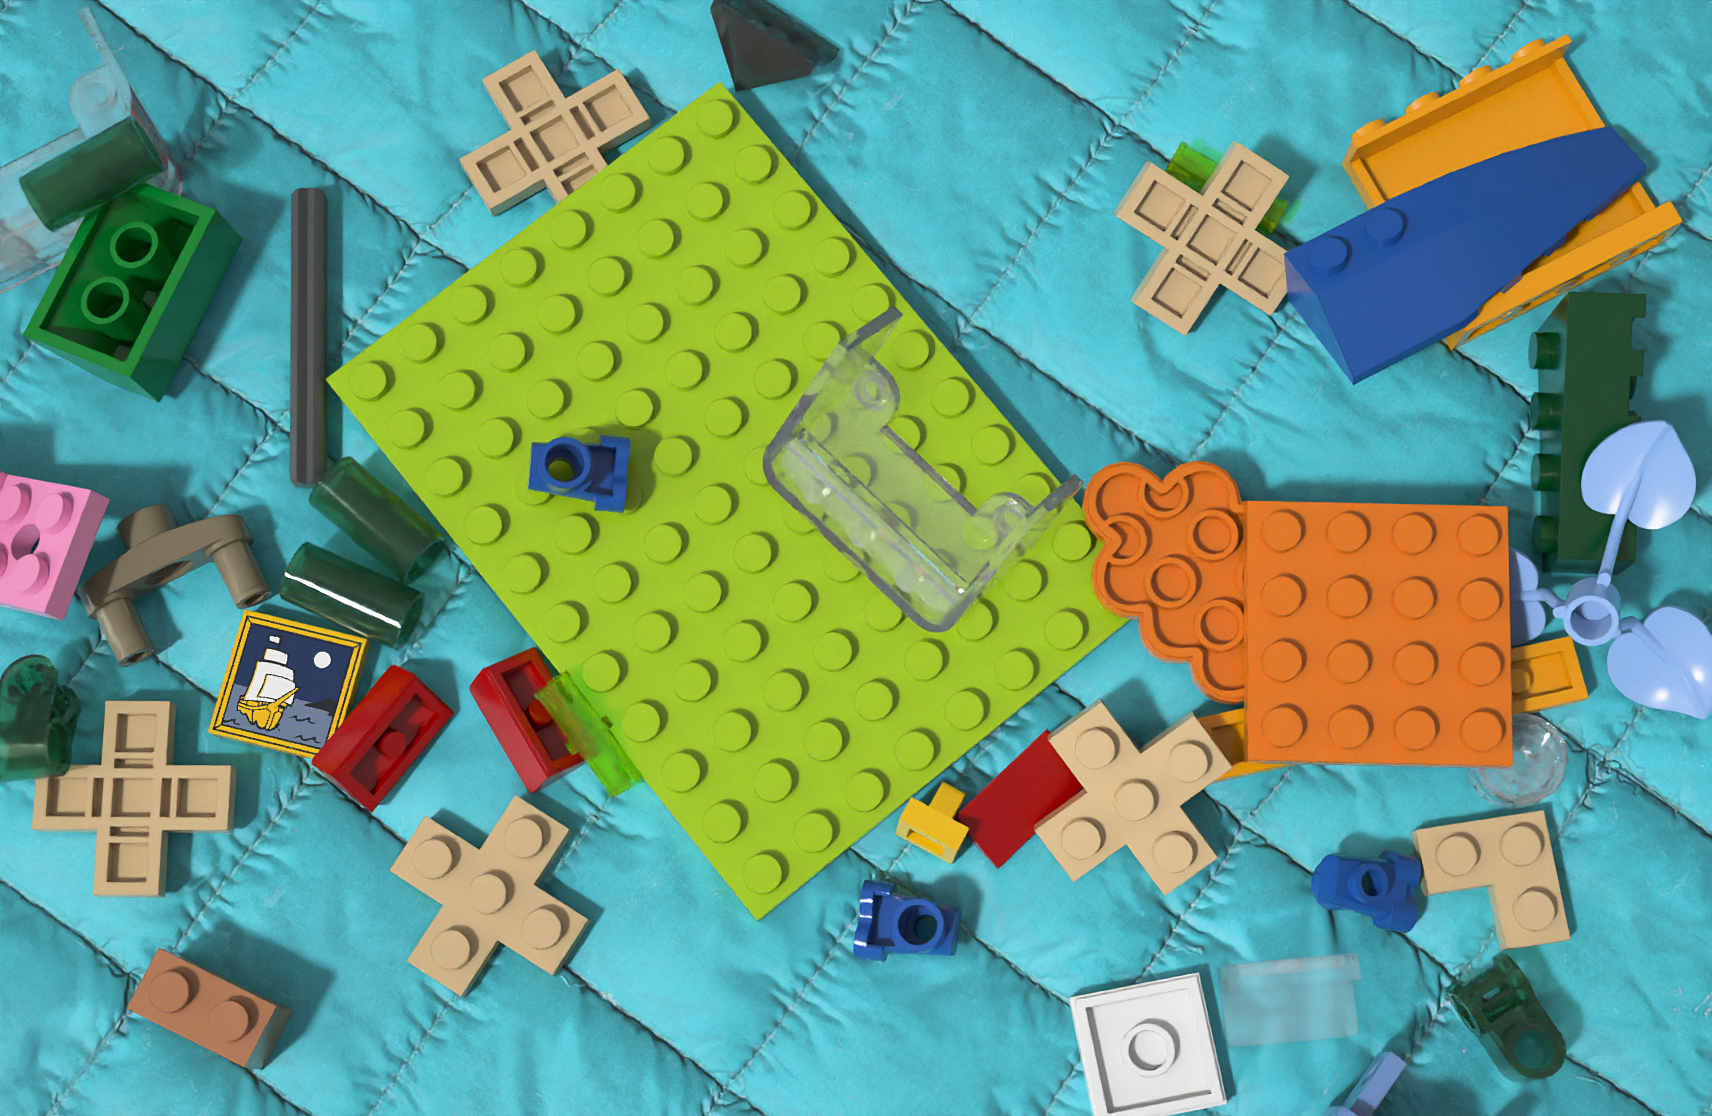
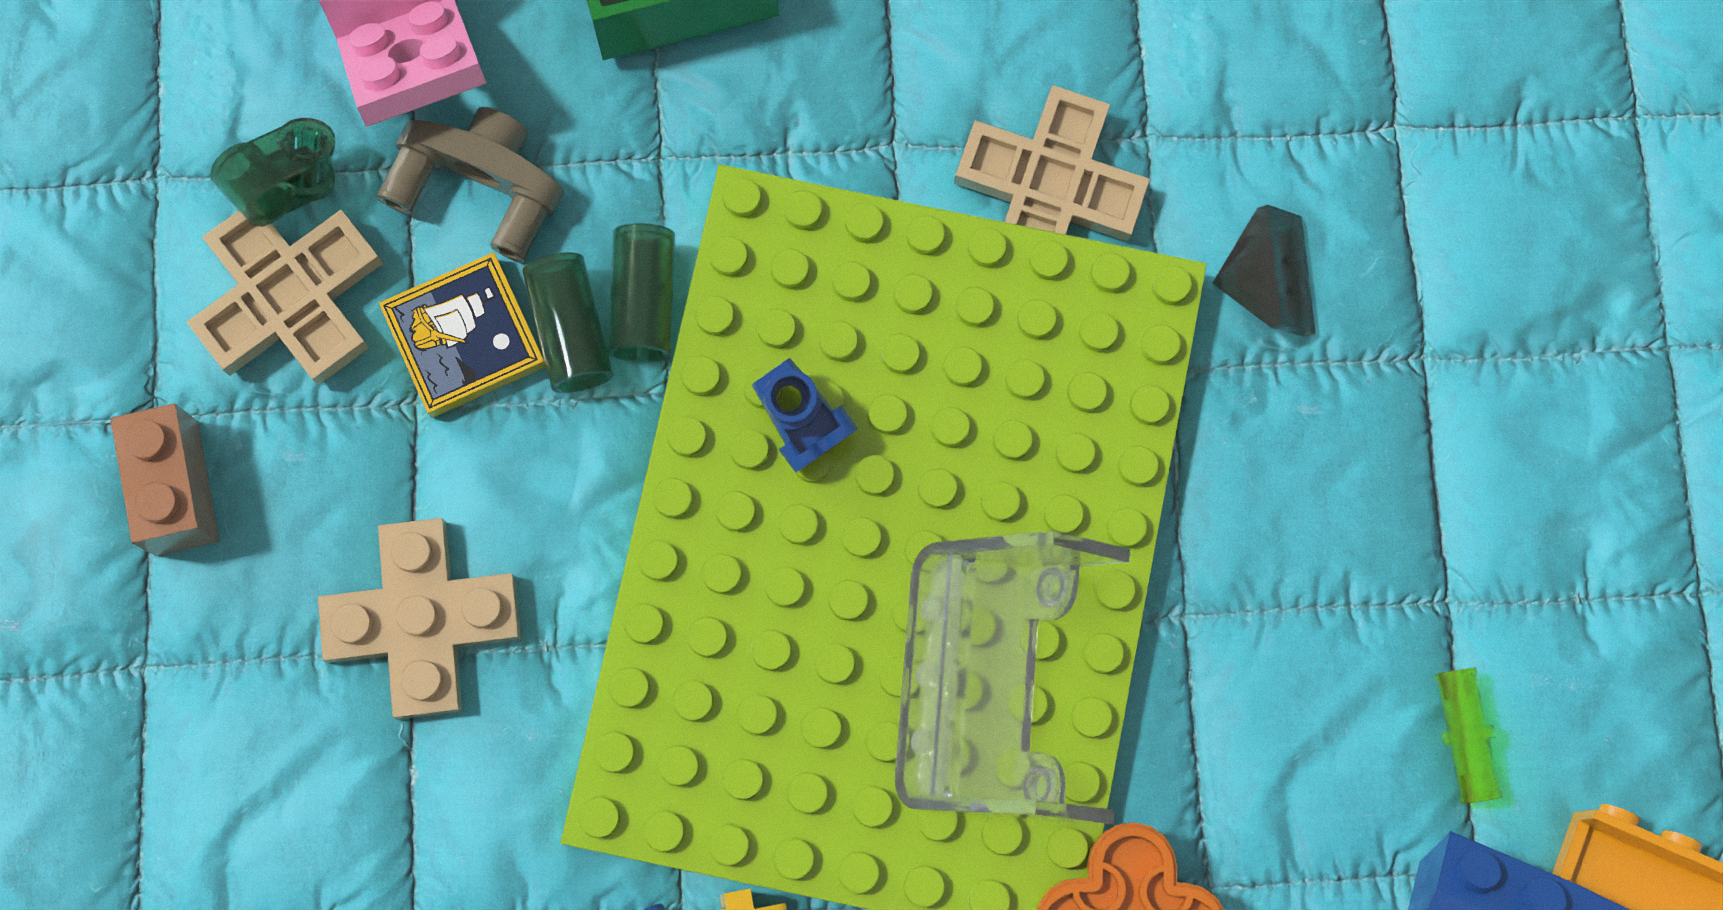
camera: 45 degrees right, 0 degrees up
dark grey axle [290,187,327,489] -> none
red slope [311,665,454,812] -> none
red slope [469,646,598,794] -> none
clear neon green pin [533,670,643,798] -> none
tan plate [1113,141,1290,336] -> none

